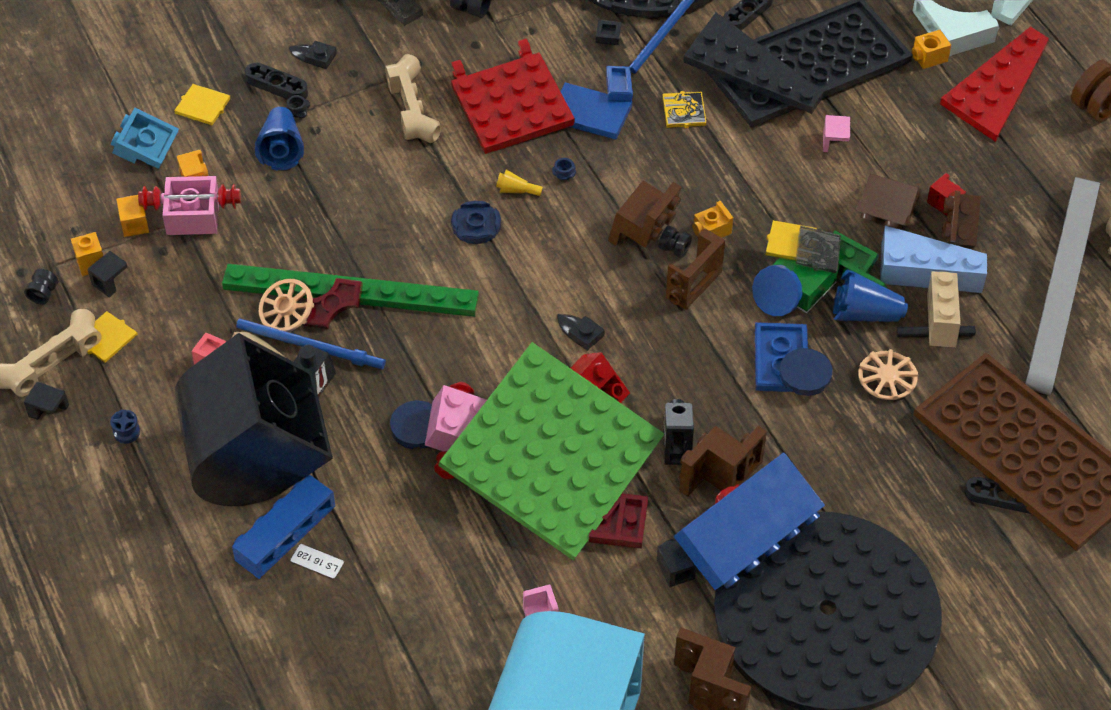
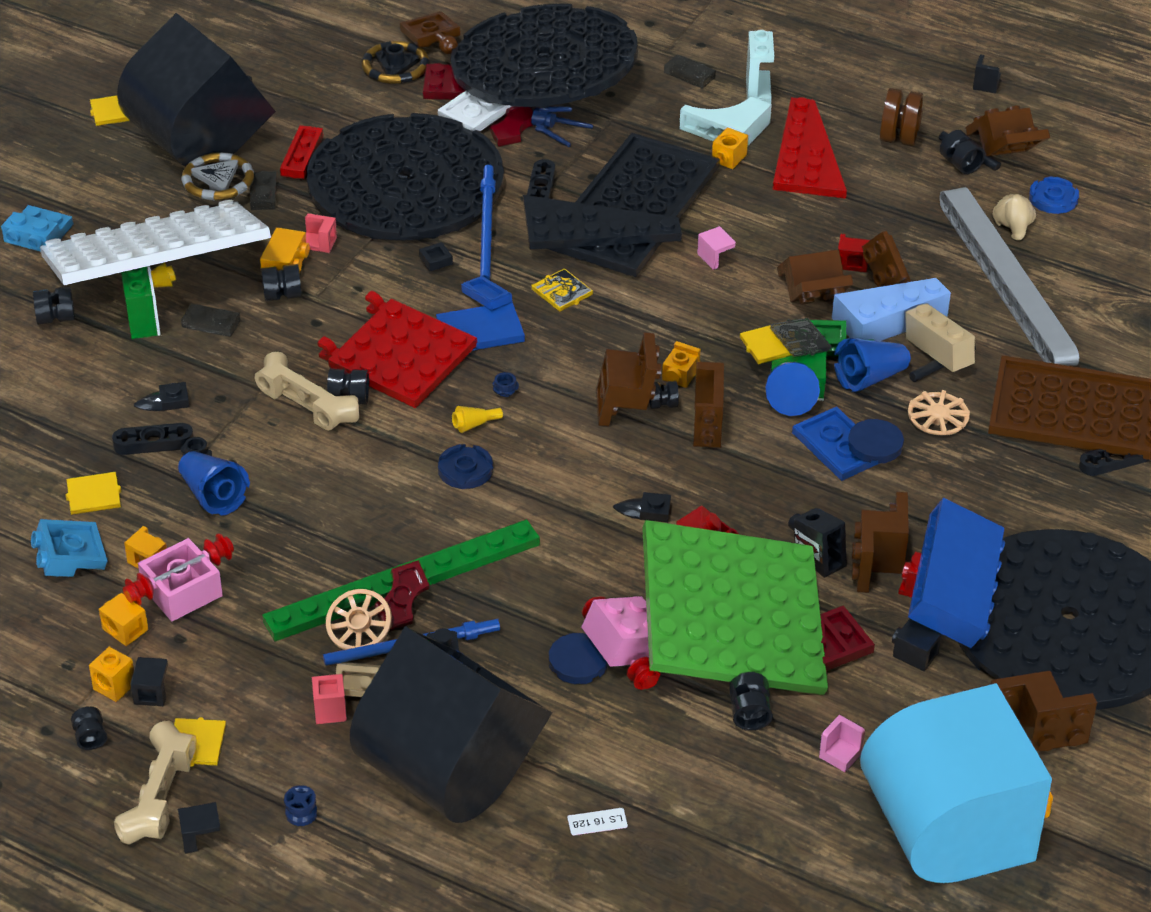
camera: 35 degrees left, 10 degrees down
blue brick [232,474,335,579] -> none
none -> black wheel [327,368,369,405]
none -> black wheel [729,672,773,731]

